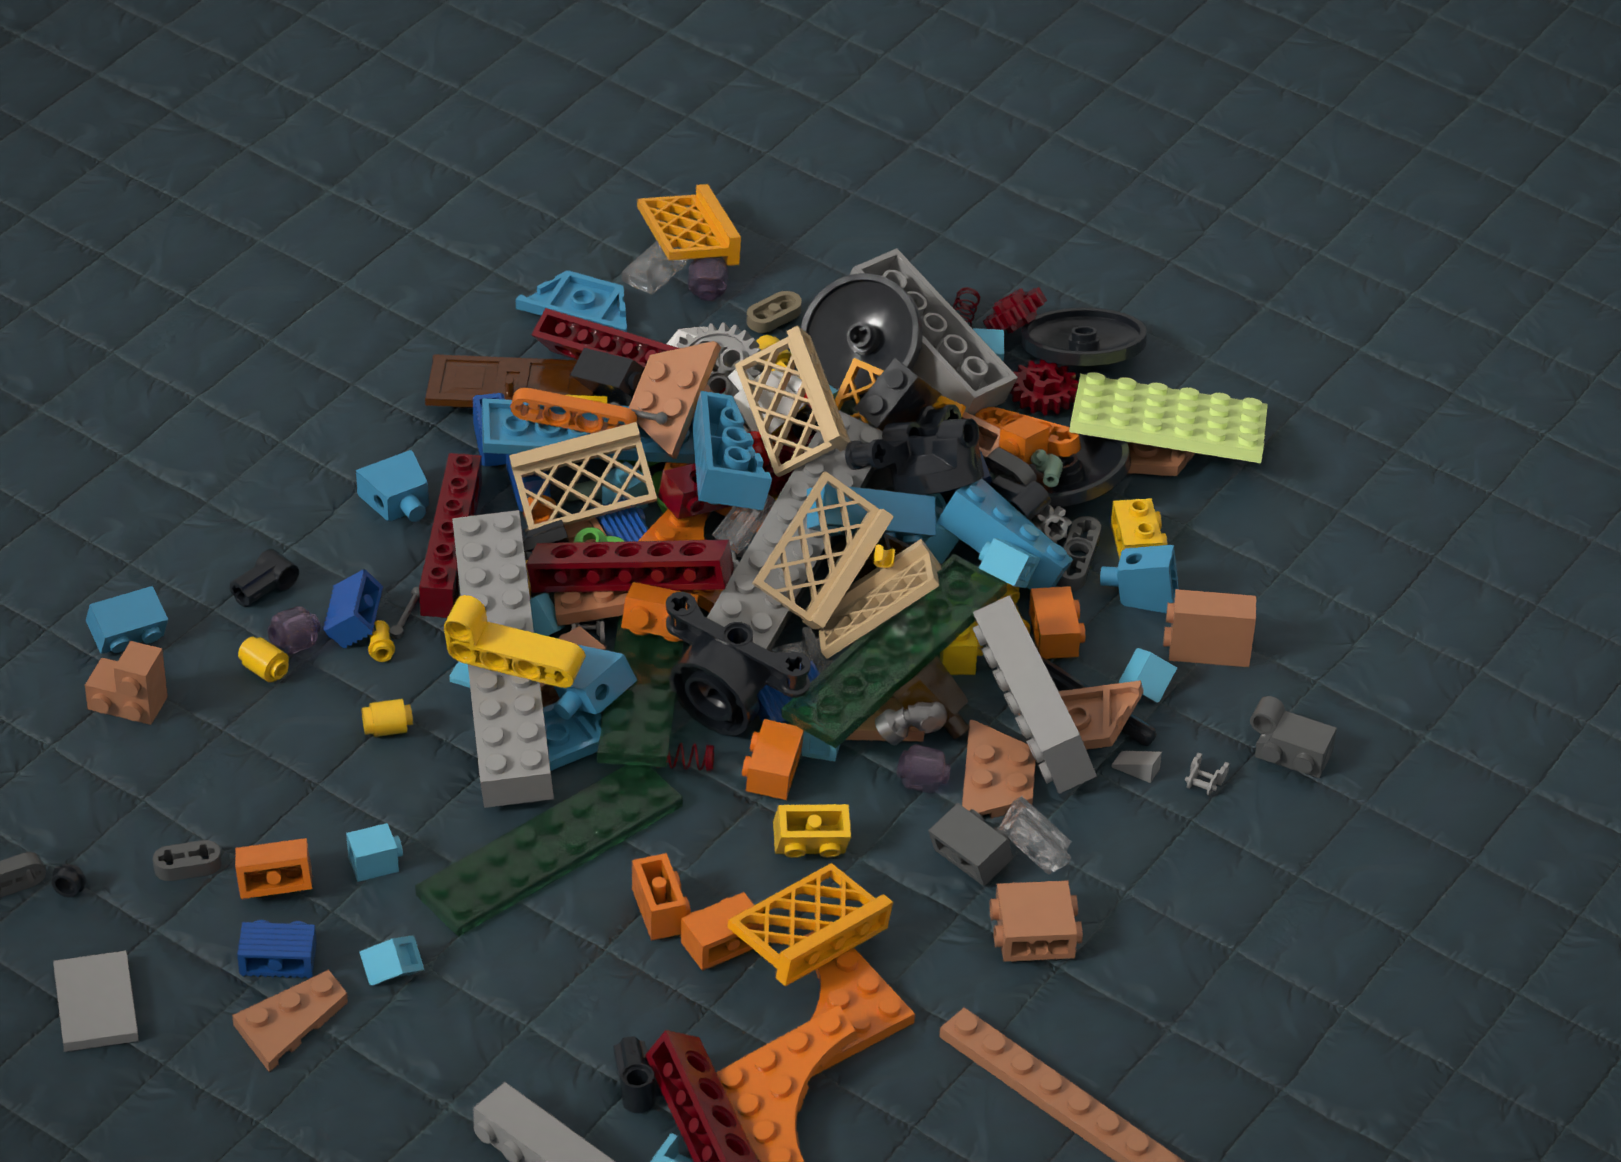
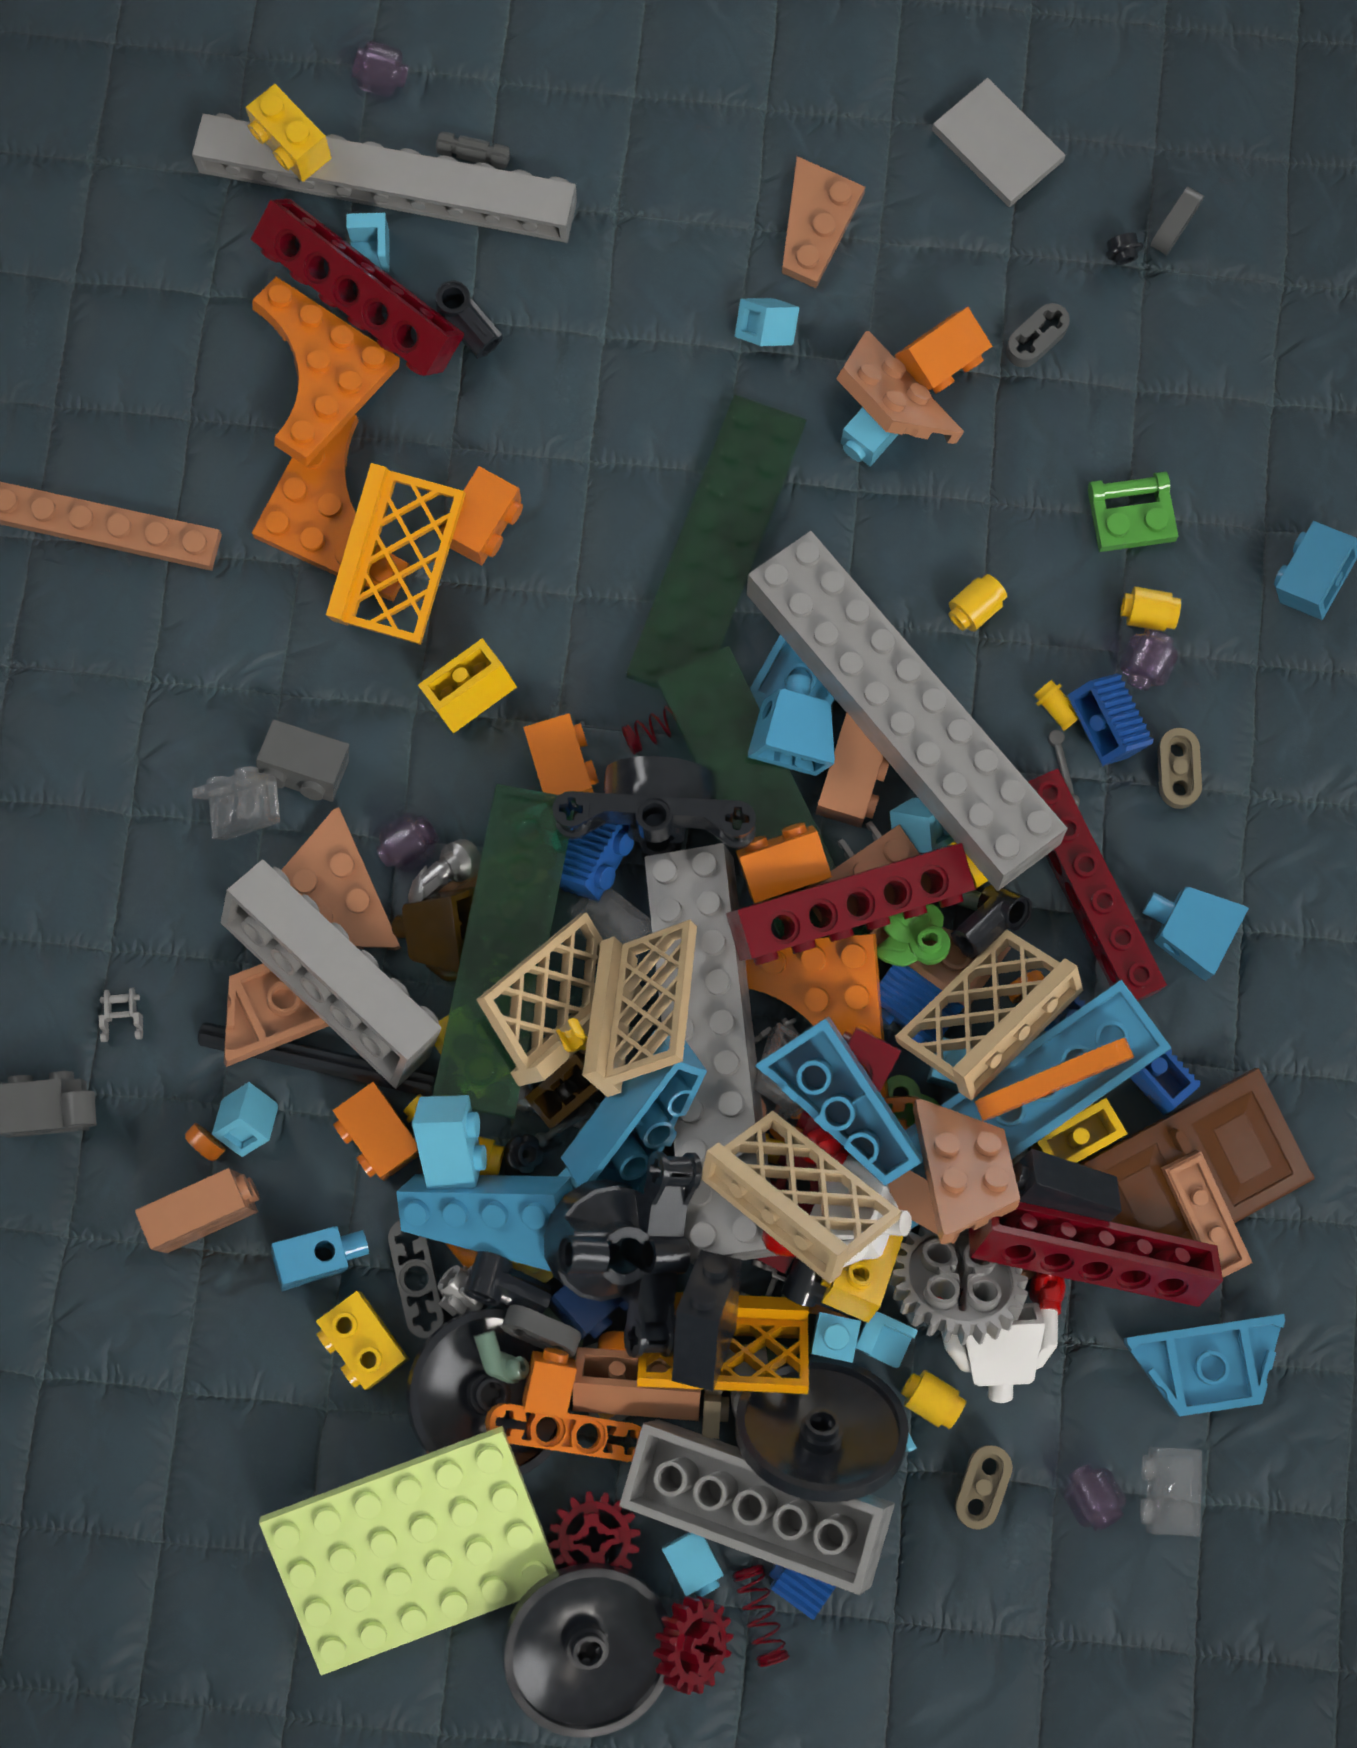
camera: 150 degrees right, 35 degrees up
nougat brick [85,641,168,725] -> none
black piece [229,549,299,607] -> none
blue brick [238,920,317,979] -> none
yellow beam [444,595,586,688] -> none
dark grey hinge [610,402,668,425] -> none
orange brick [632,853,691,941] -> none
light orange fence [637,184,741,266] -> none
nougat brick [990,881,1083,962] -> none
light grey piece [1112,751,1162,783] -> none
none -> orange tile [185,1123,226,1161]
none -> nougat wing [836,331,964,444]
none -> bright green plate [1088,471,1179,552]
none -> dark tan plate [1157,728,1202,809]
none -> nougat tile [1161,1150,1252,1278]

